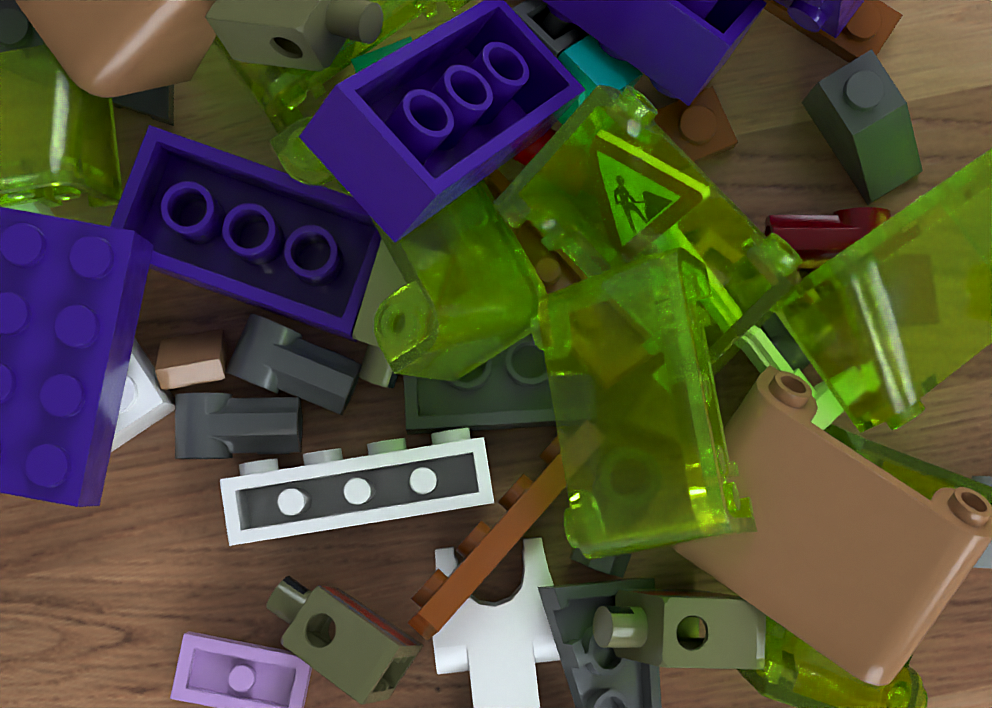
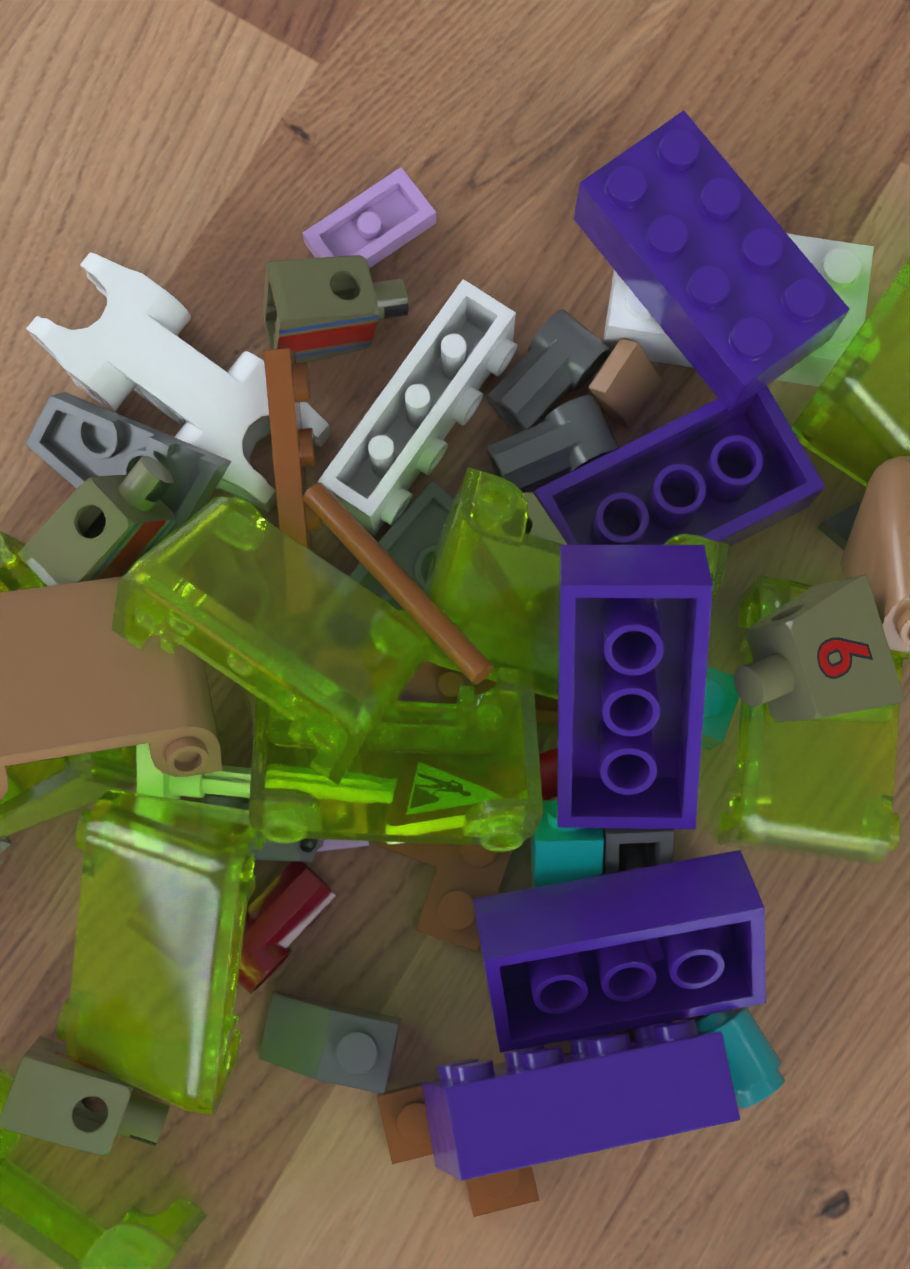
camera: 140 degrees right, 5 degrees down
none -> dark orange bar [303,482,494,685]

